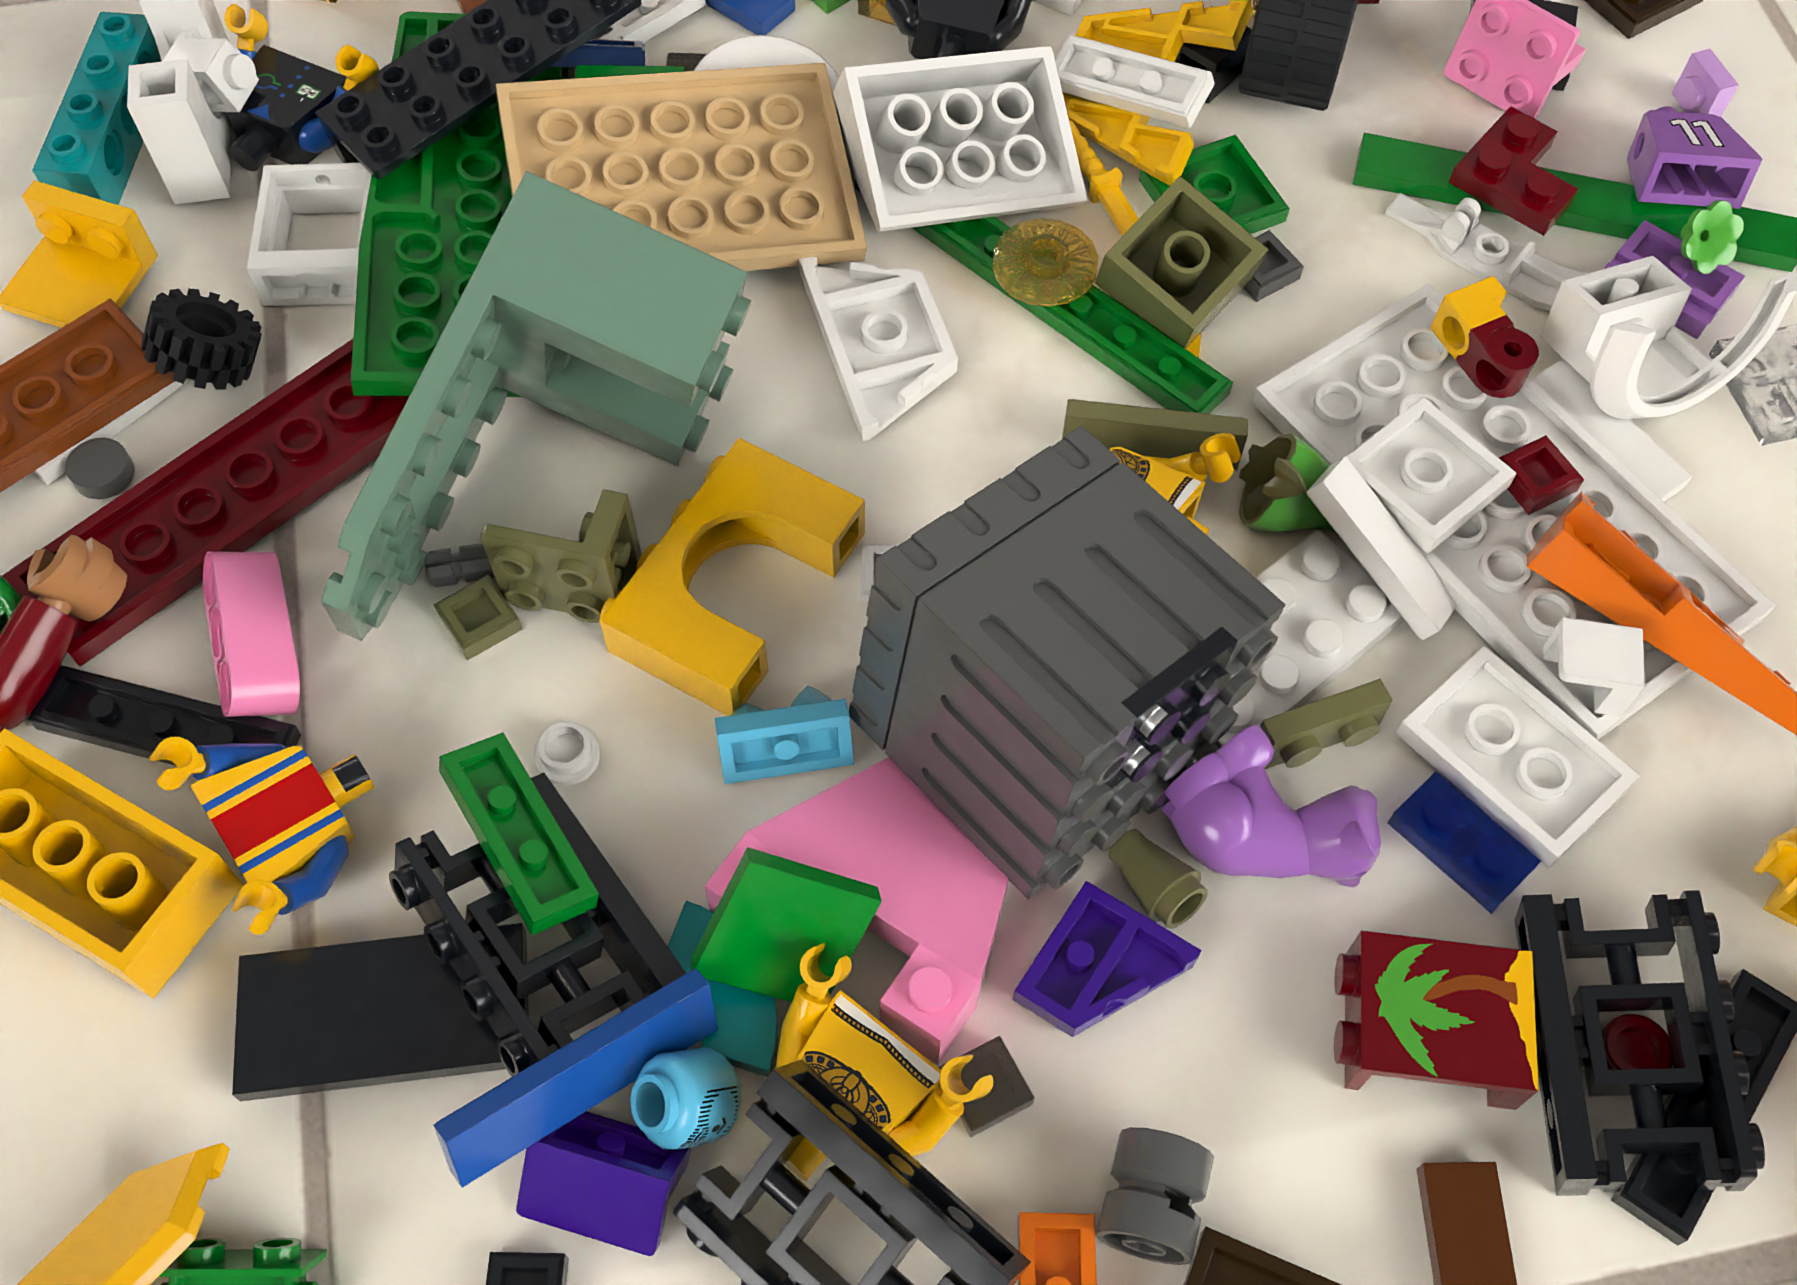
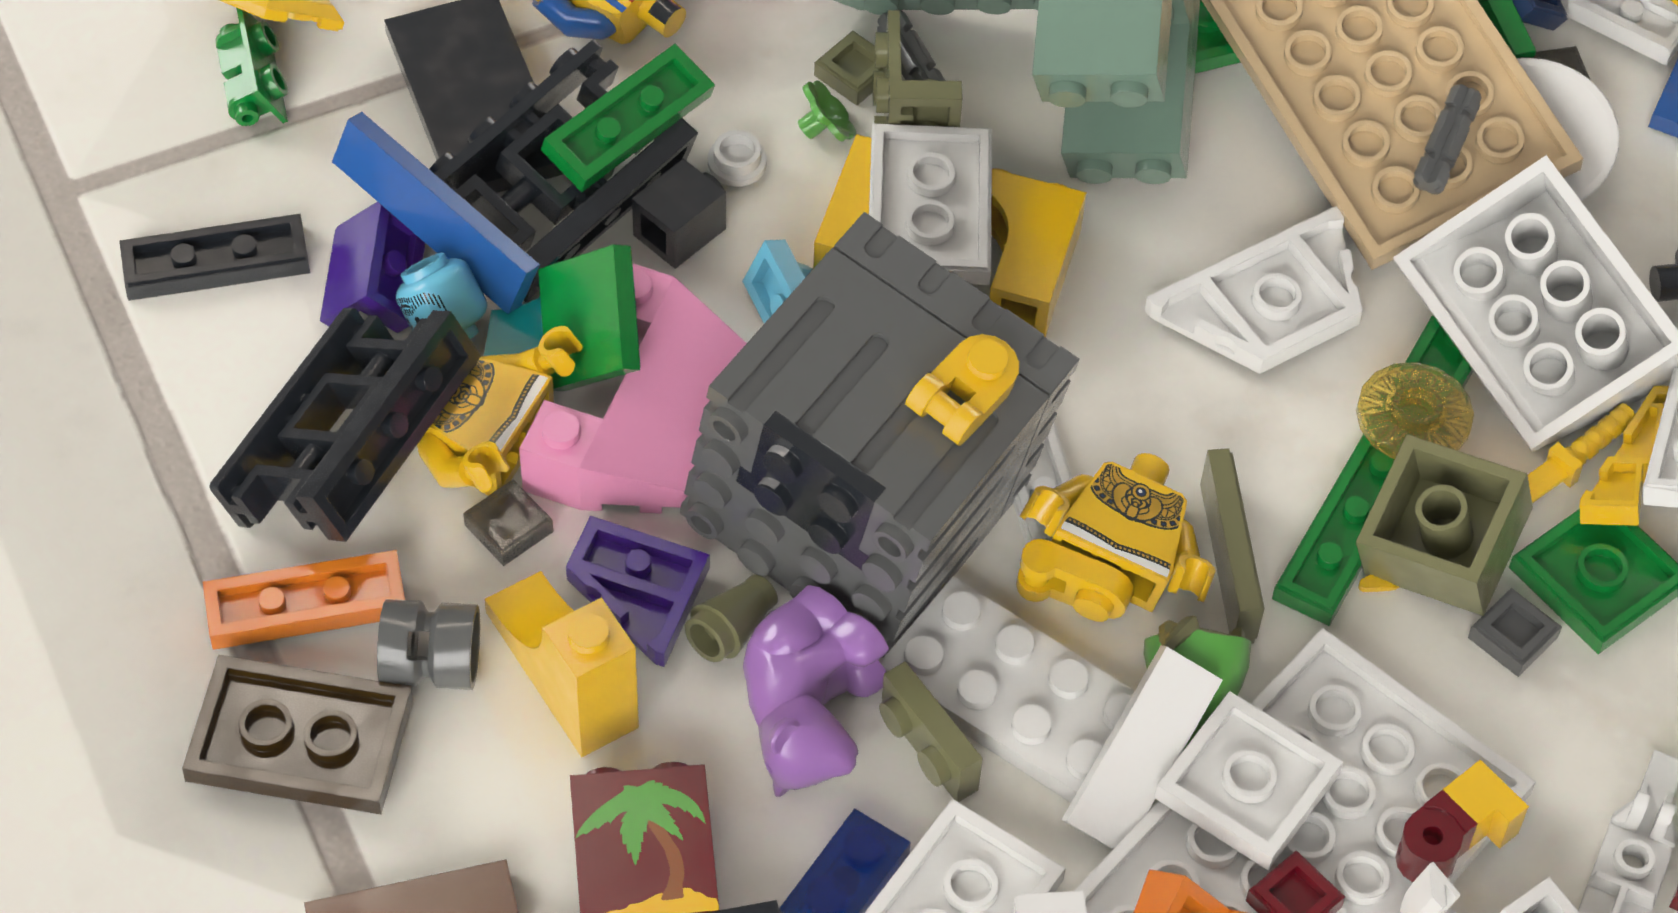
camera: 75 degrees right, 5 degrees down
none -> yellow arch [484,571,639,758]
none -> black brick [632,158,726,269]
none -> bright green plant [798,80,857,142]
none -> white tile [869,123,992,285]
none -> yellow plate [905,334,1019,446]
none -> dark grey axle [1413,84,1482,194]

